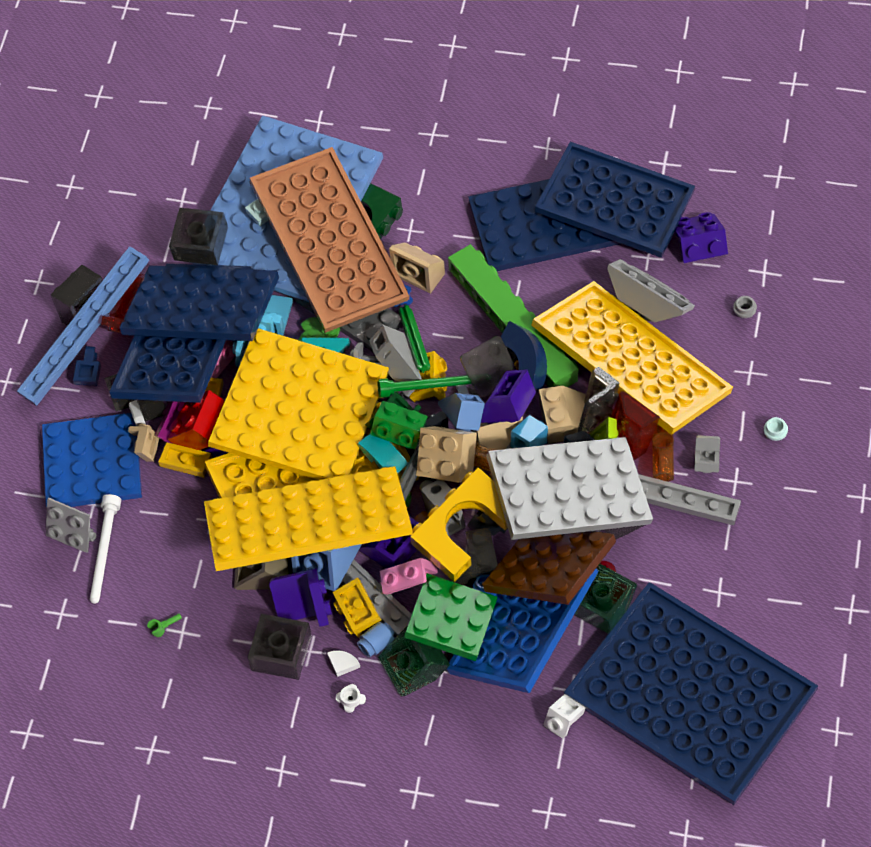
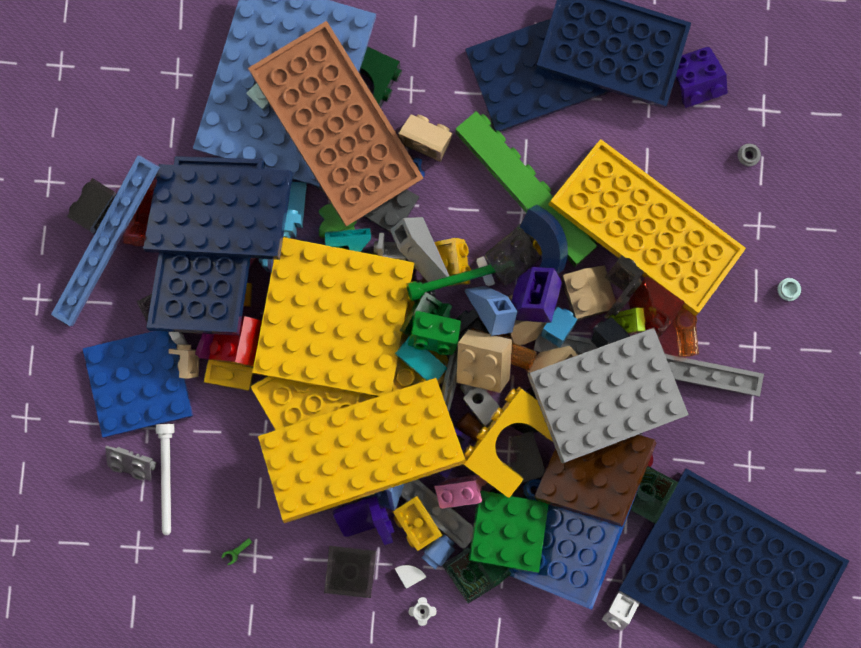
camera: 10 degrees left, 25 degrees up
dark blue plate [73,346,101,386] -> none
clear smoke brick [169,207,228,265] -> none
green axle [398,305,431,373] -> none
light grey wedge [607,259,695,322] -> none
light grey bracket [695,435,720,473] -> none

